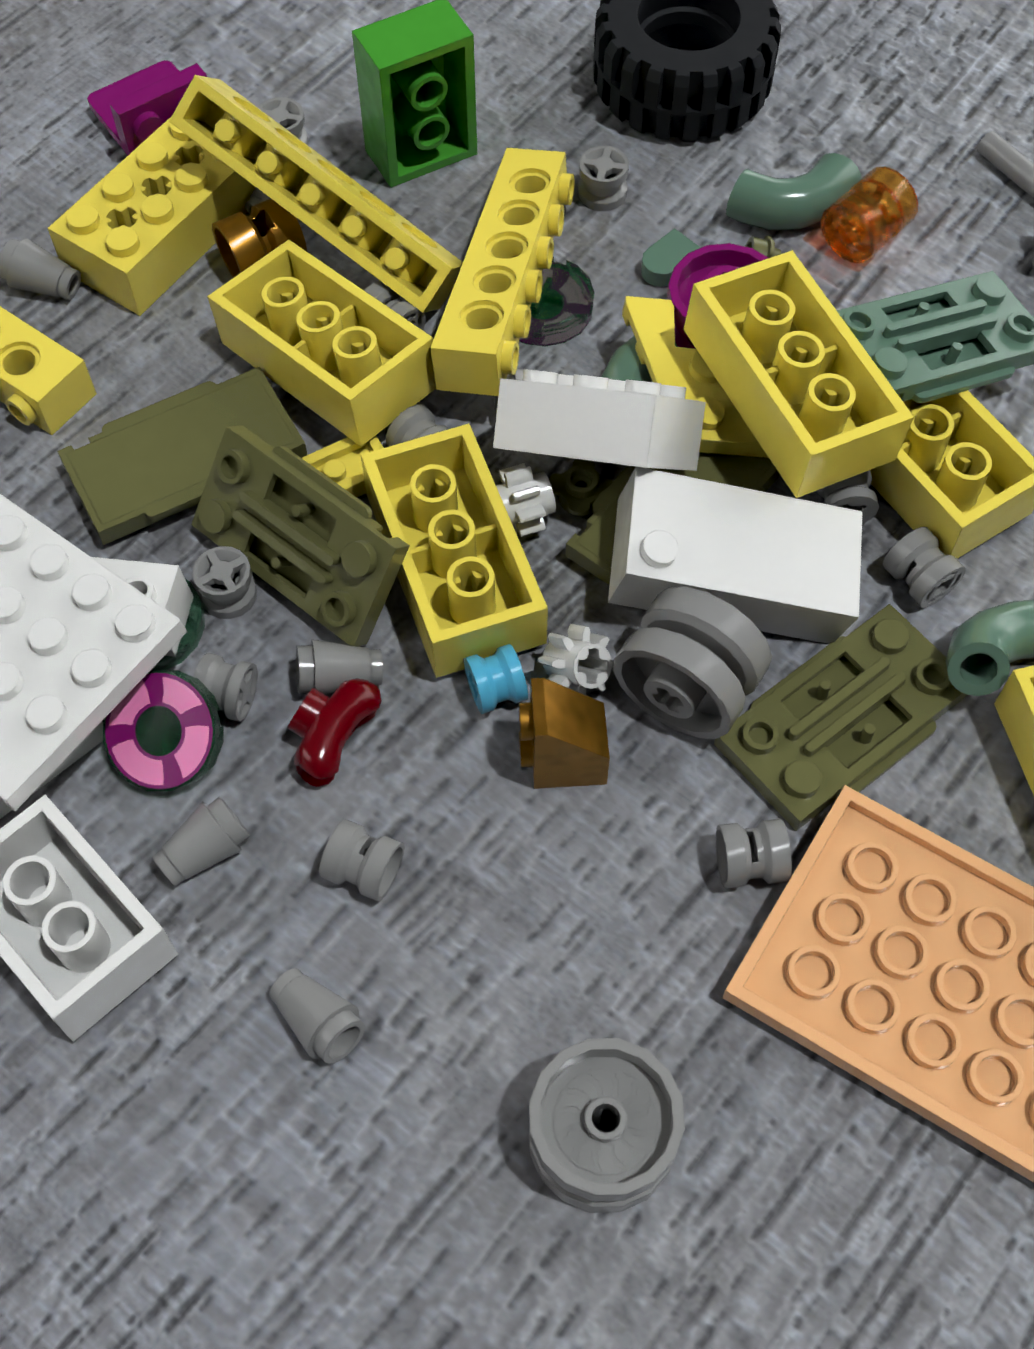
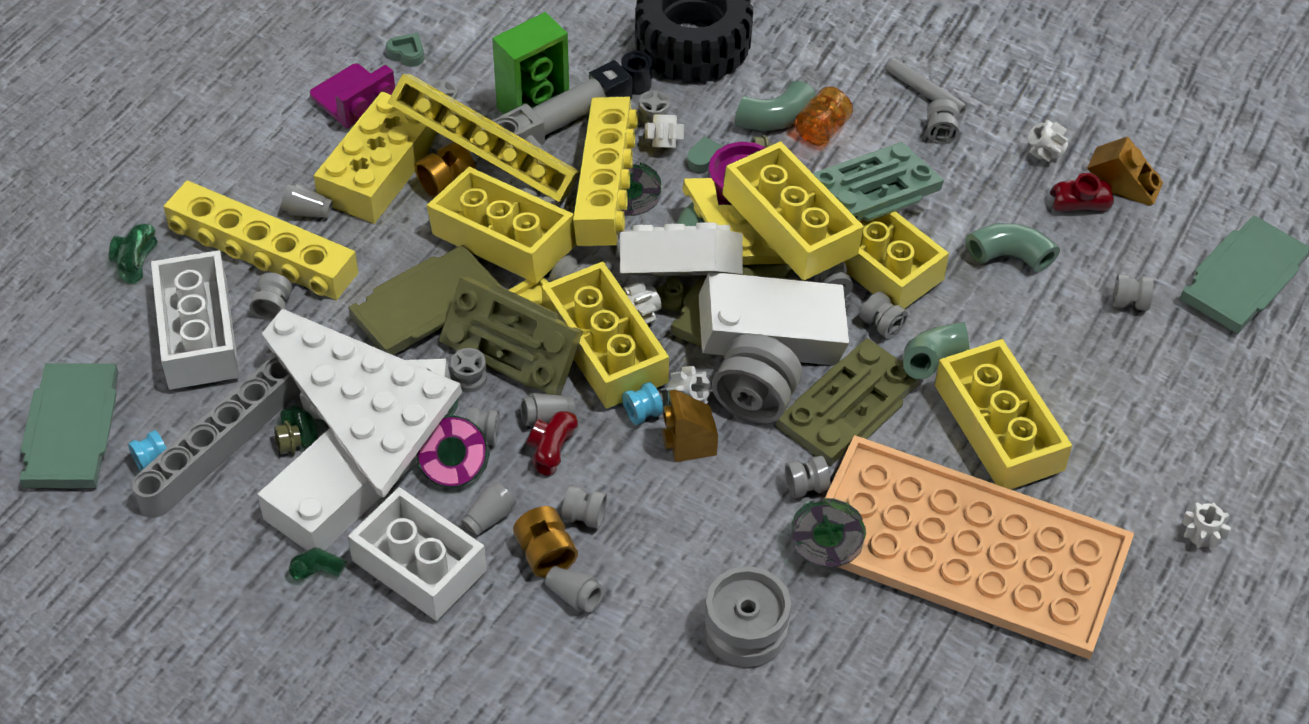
camera: 10 degrees left, 10 degrees down
none -> sand green tile [386,33,424,67]
none -> light grey piece [492,51,652,152]
none -> pearl gold wheel [513,506,578,578]
none -> white gear [645,115,684,148]
none -> tile [791,498,866,567]

